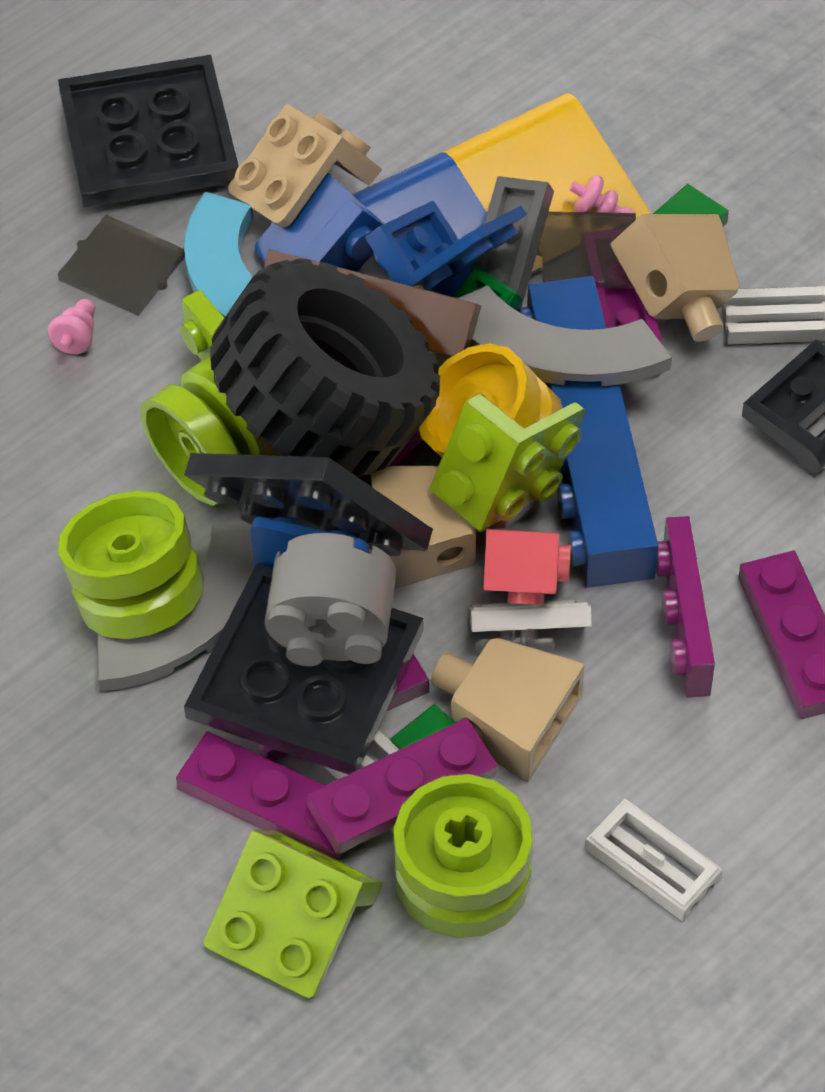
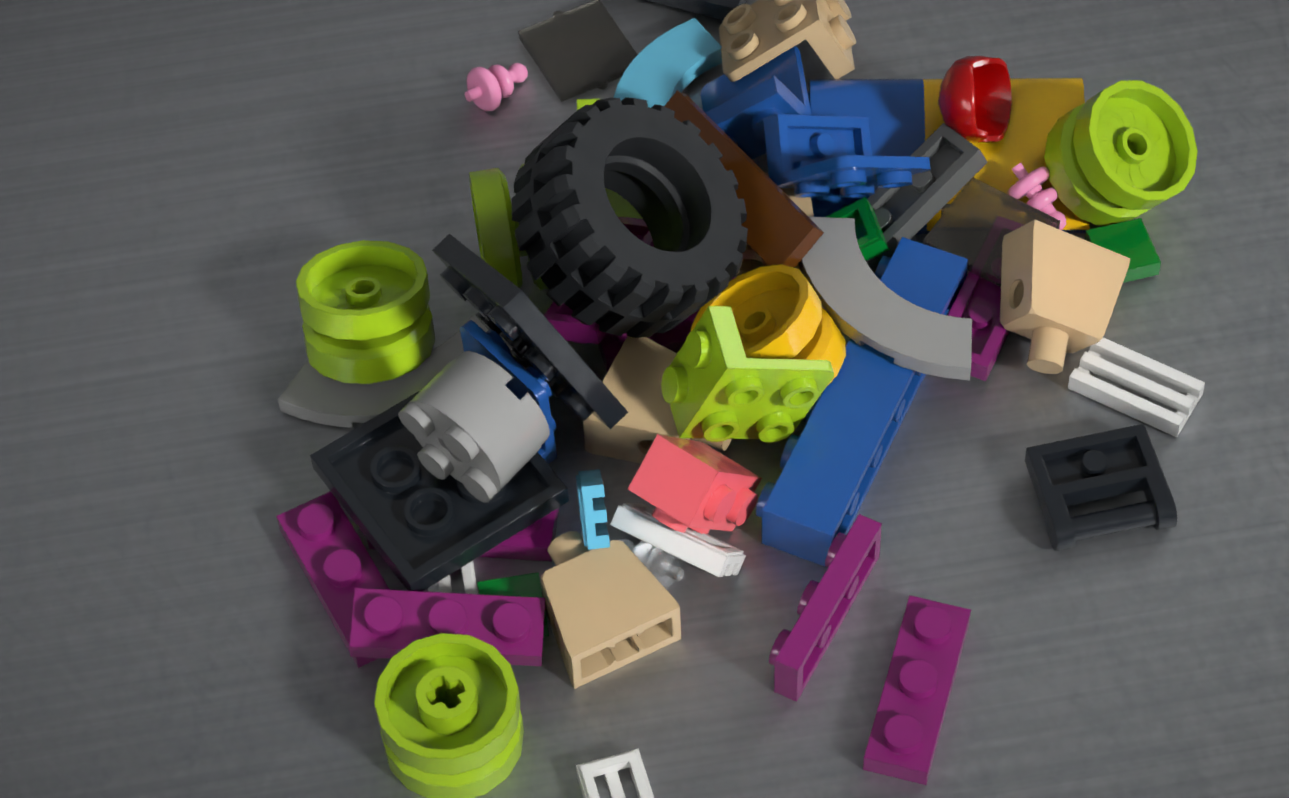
camera: 35 degrees right, 0 degrees up
lime bracket [203,830,383,998] -> none
none -> medium azure tile [576,469,610,550]
none -> red hair [938,56,1012,143]
none -> lime wheel [1044,80,1198,227]

